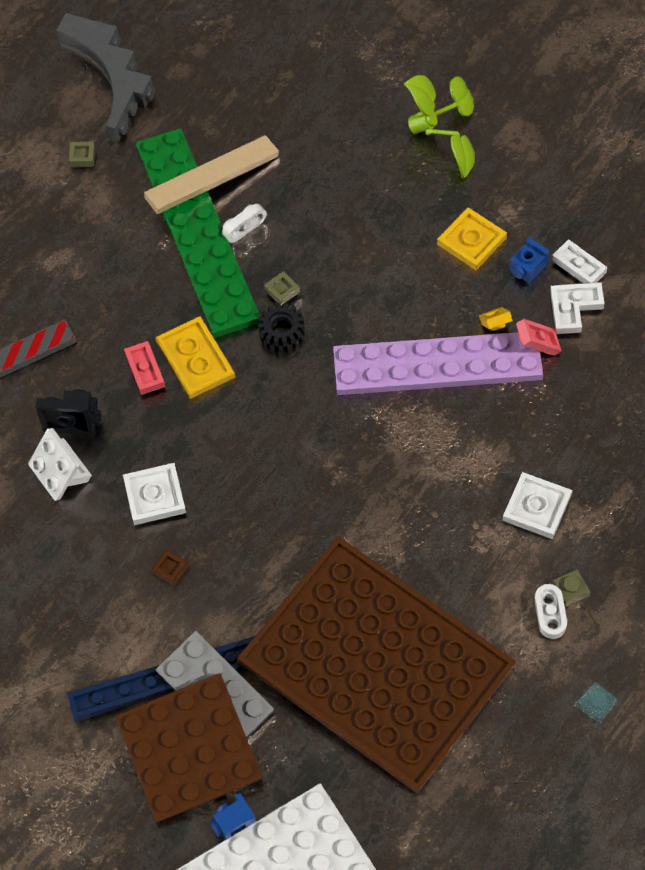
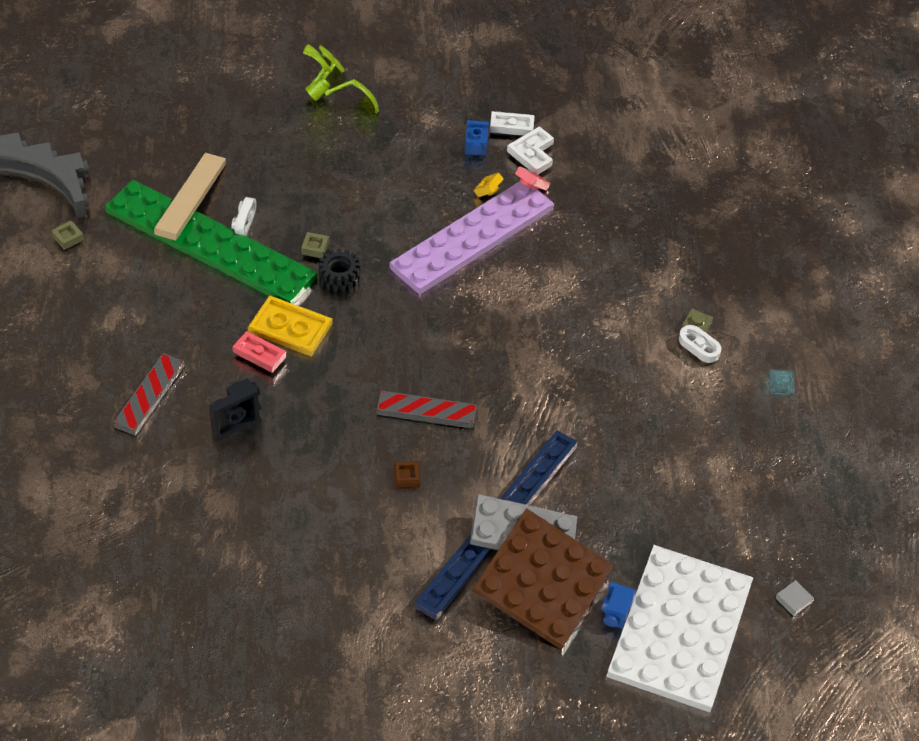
camera: 45 degrees left, 10 degrees down
white bracket [28,428,92,501] -> none
white plate [123,463,186,525] -> none
reddish brown plate [237,536,517,794] -> none
yellow tile [437,207,507,270] -> none
white plate [503,472,572,539] -> none
none -> dark grey tile [377,390,477,429]

